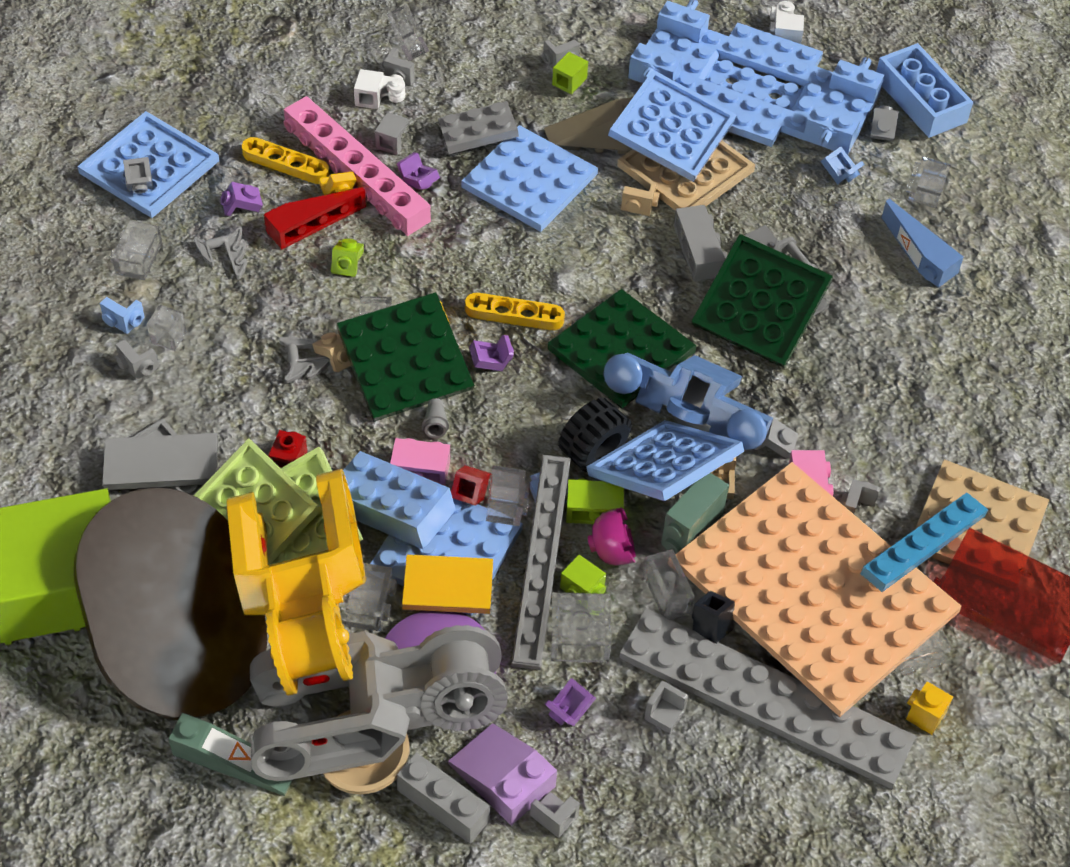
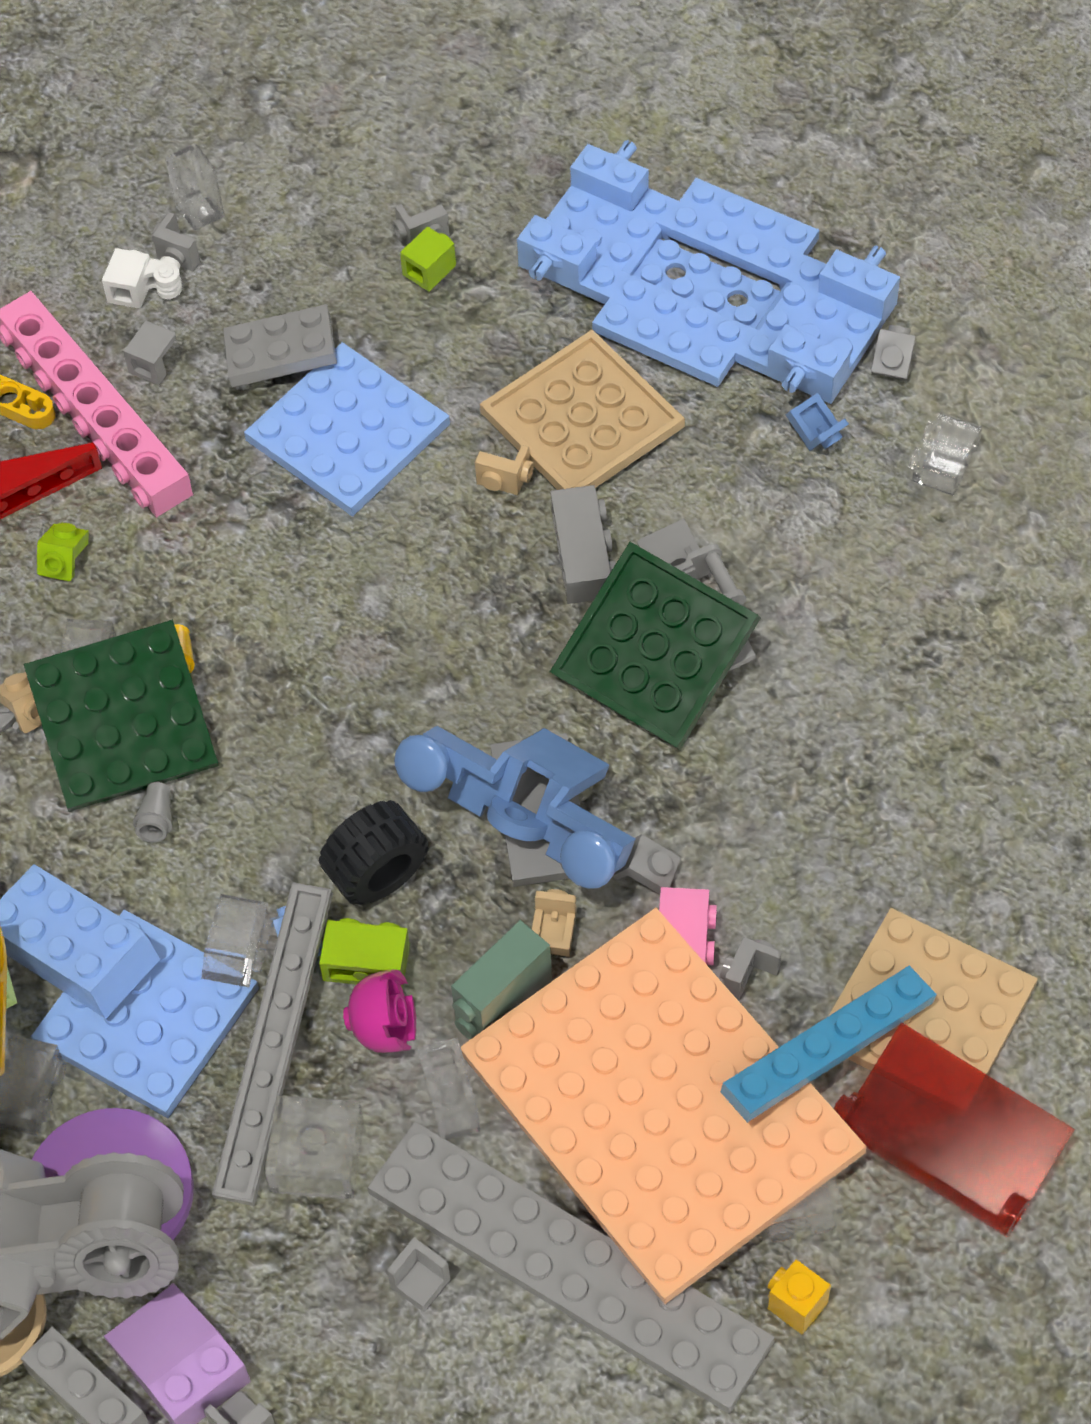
camera: 10 degrees right, 5 degrees up
yellow bracket [319,172,356,195] -> none
bright pink brick [390,438,450,486] -> none
medium lavender bracket [397,152,440,190] -> none
yellow tile [402,555,493,614] -> none
red brick [451,465,491,506] -> none
yellow beam [465,293,565,330] -> none
medium lavender bracket [469,335,514,371] -> none
dark tan wedge [544,97,633,154] -> none
medium lavender bracket [545,678,596,726] -> none
dark green plate [548,289,696,408] -> none
lime brick [560,555,606,607] -> none
light blue plate [586,420,744,501] -> none
light blue plate [608,70,737,182] -> none
black brick [692,591,735,644] -> none
white brick [769,1,804,44] -> none
light blue brick [876,43,973,138] -> none
medium blue slope [881,199,964,288] -> none

